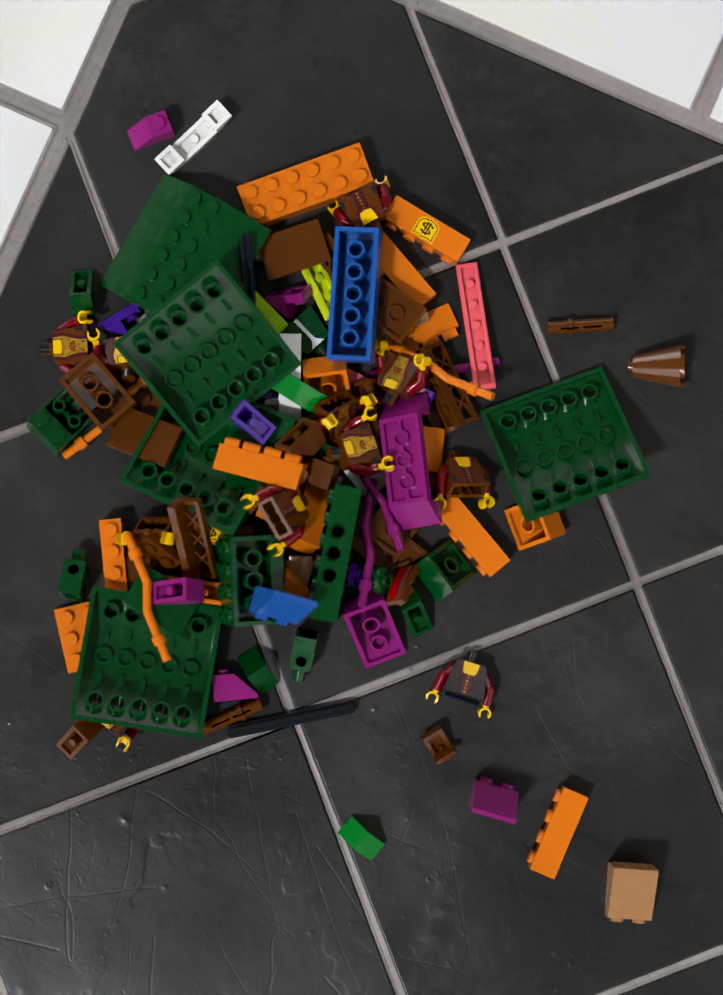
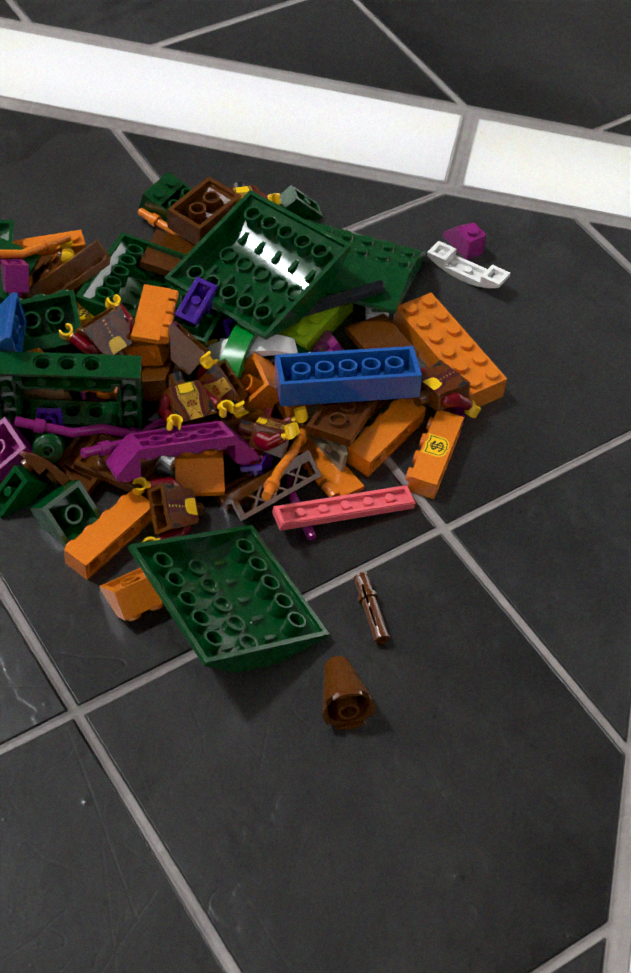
camera: 75 degrees right, 35 degrees down
dark green torso [57,548,90,602] -> none

